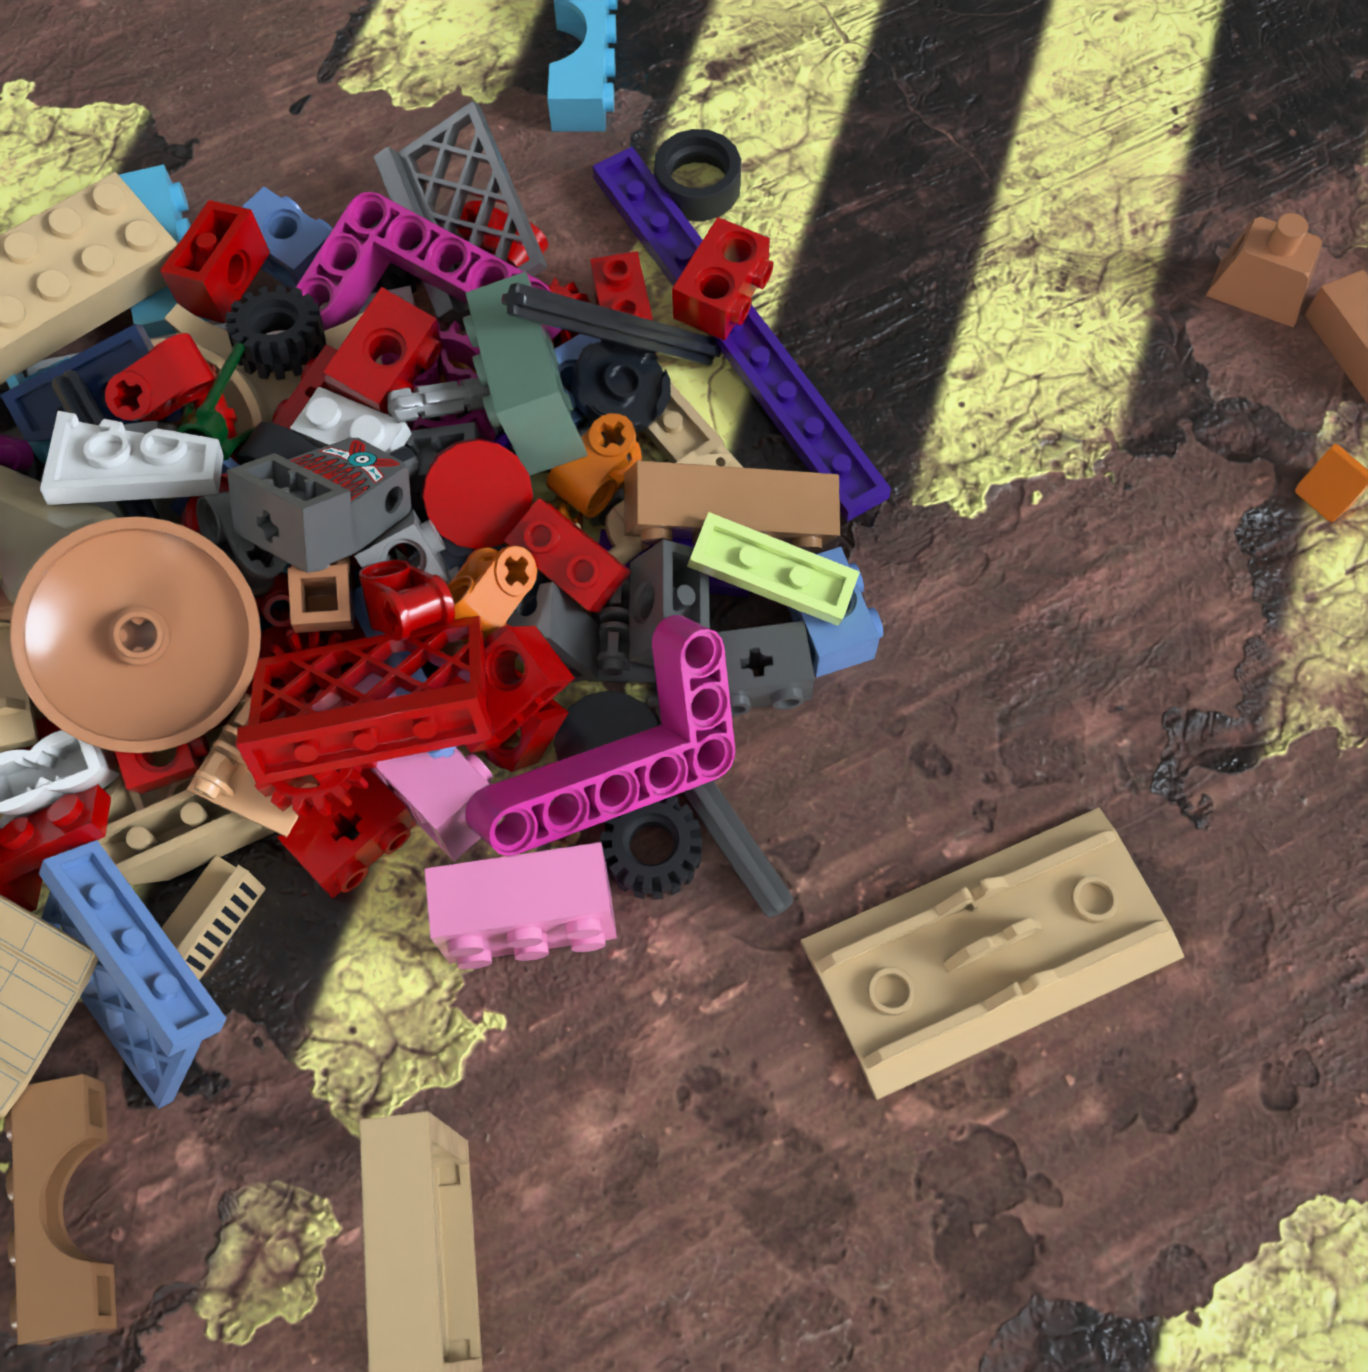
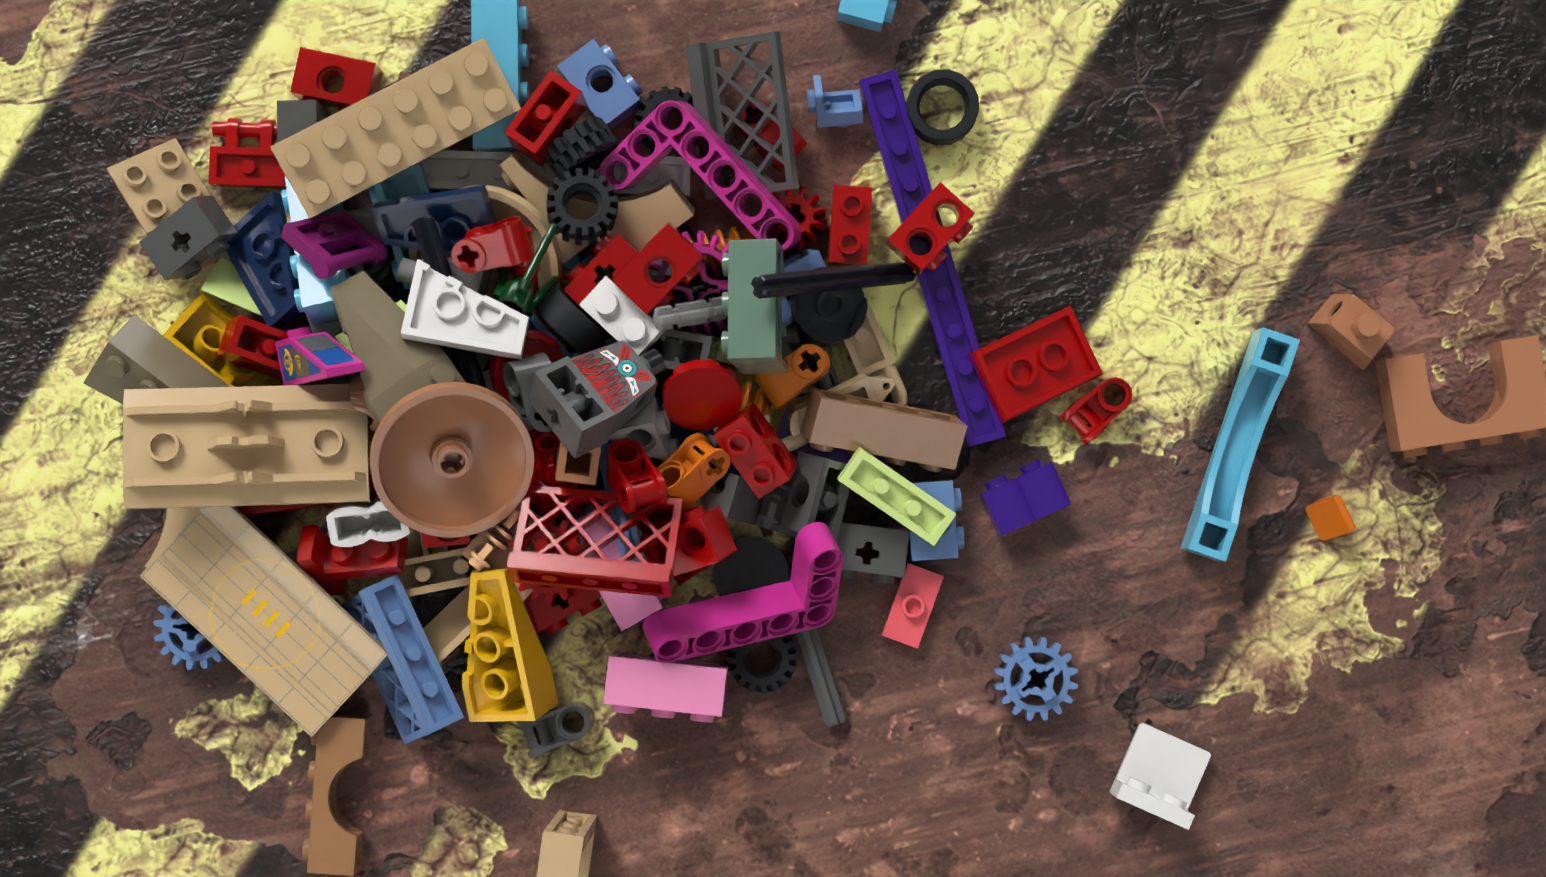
camera: 15 degrees right, 20 degrees up
tan hinge [800,808,1185,1101] -> none
none -> yellow wedge [462,569,559,722]
none -> dark grey piece [517,701,595,759]
none -> black tyre [544,117,620,180]
none -> medium blue bracket [806,75,863,128]
none -> coral plate [881,563,944,649]
none -> red tile [968,305,1104,424]
none -> dark purple brick [979,459,1071,536]
none -> medium blue gear [993,636,1079,721]
none -> red piece [1058,377,1133,446]
none -> white bracket [1110,723,1211,830]
none -> medium azure arch [1180,327,1300,562]

